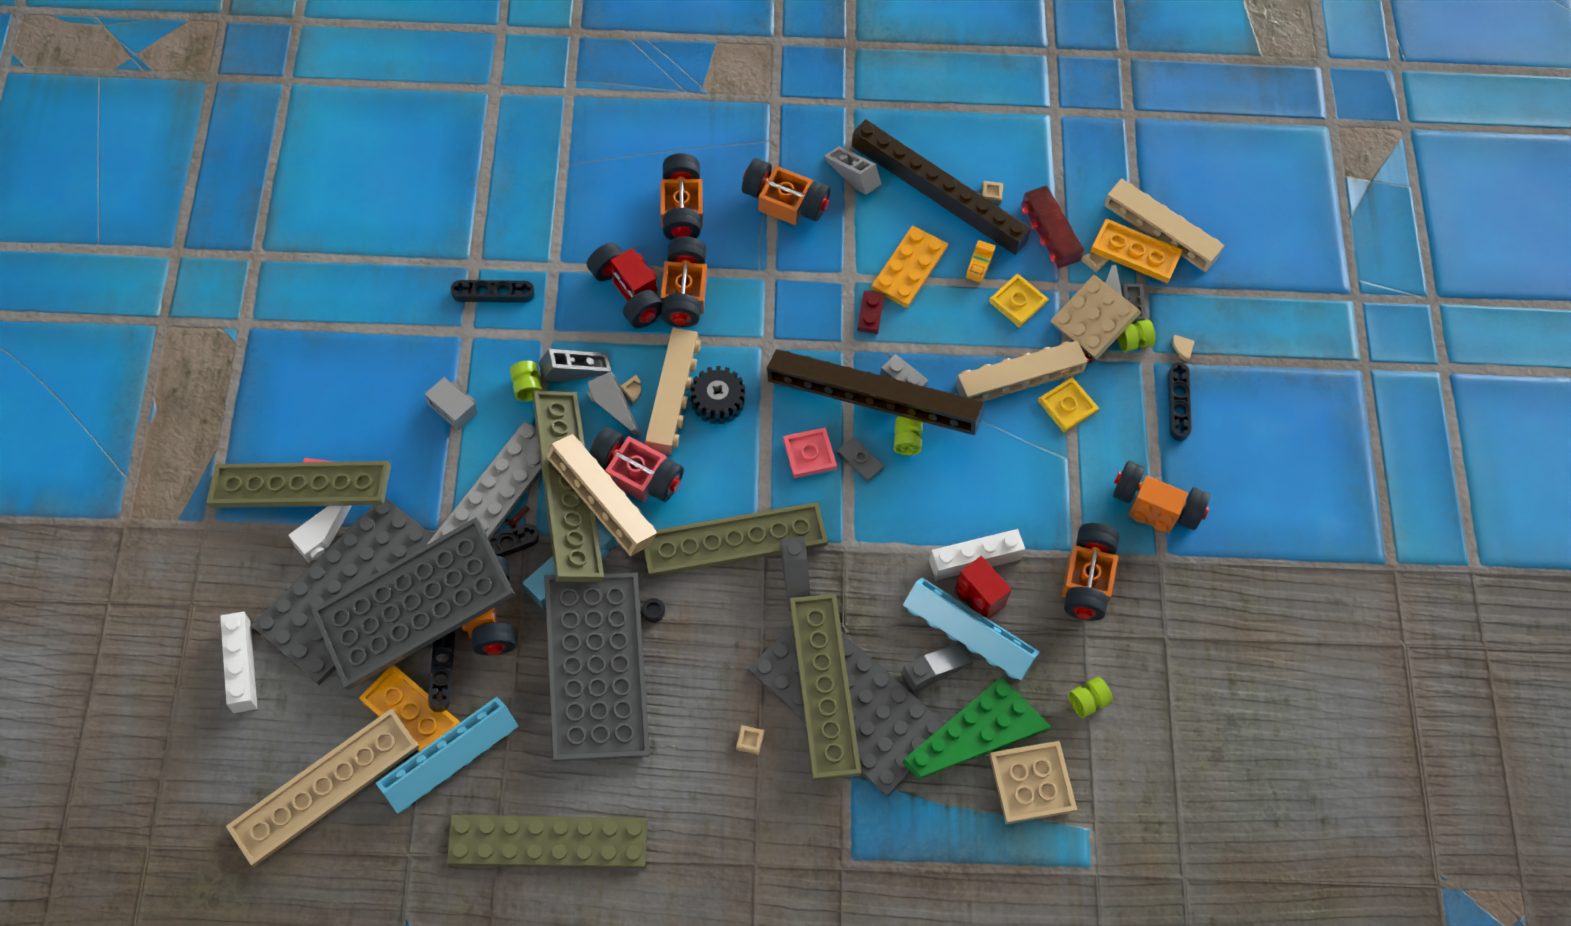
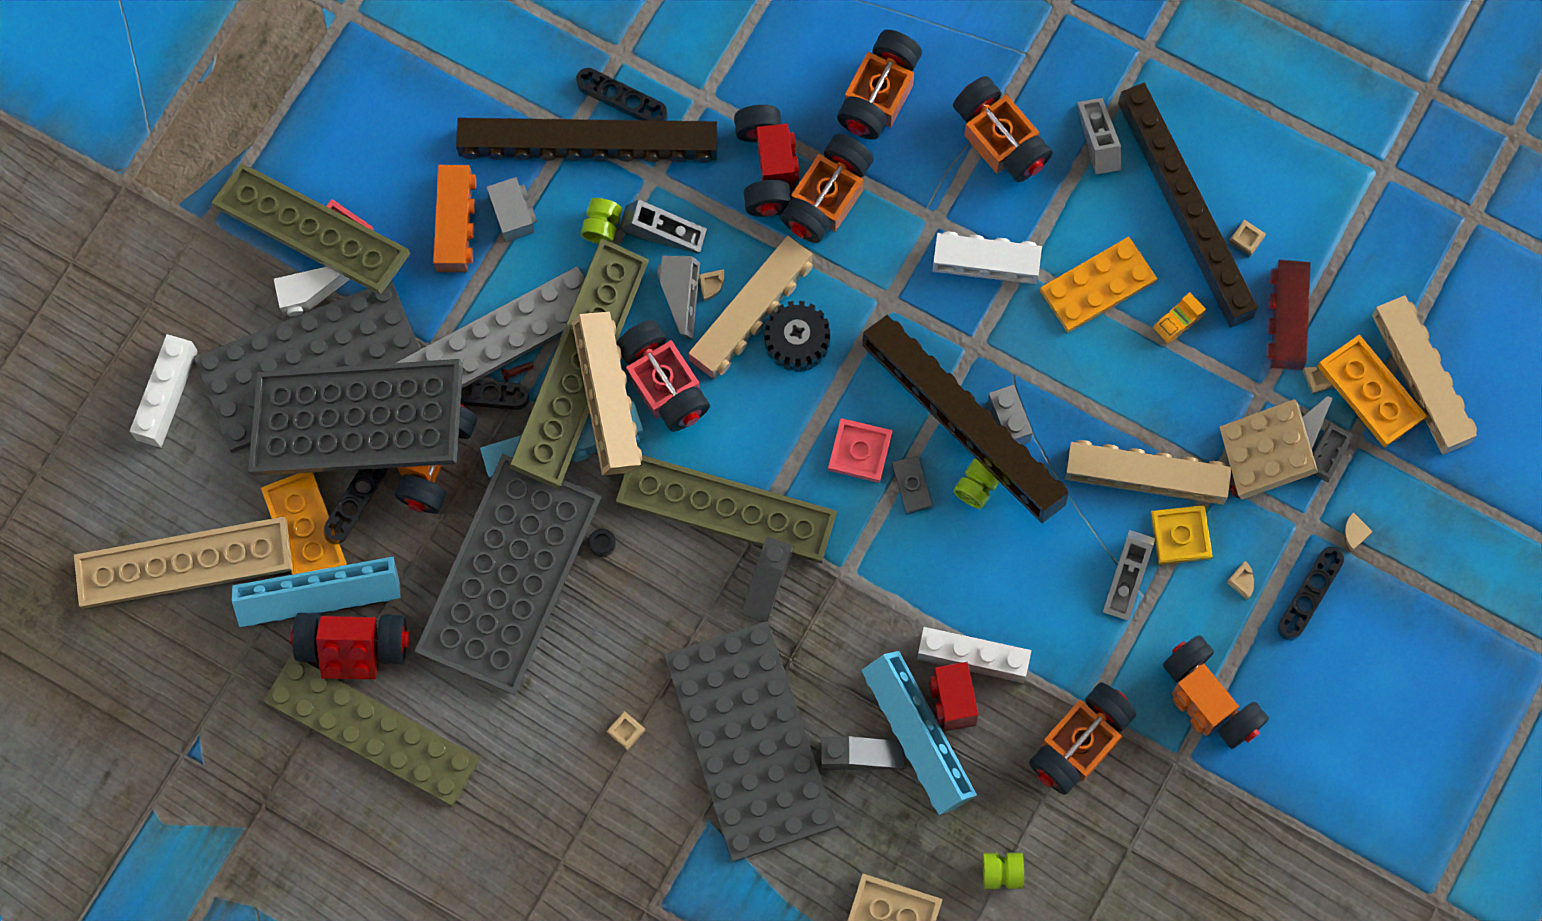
camera: 35 degrees right, 10 degrees up
olive plate [790,594,861,781] -> none
dark red plate [857,291,885,334] -> none
green wing [902,676,1051,780] -> none
yellow tile [989,273,1049,328] -> none
lime wheel [1118,319,1156,352] -> none
none -> brick [290,613,410,680]
none -> orange brick [433,165,477,272]
none -> dark brown brick [456,118,718,163]
none -> white brick [933,231,1042,285]
none -> light grey slope [1103,530,1155,621]
none -> tan tile [1227,561,1254,600]

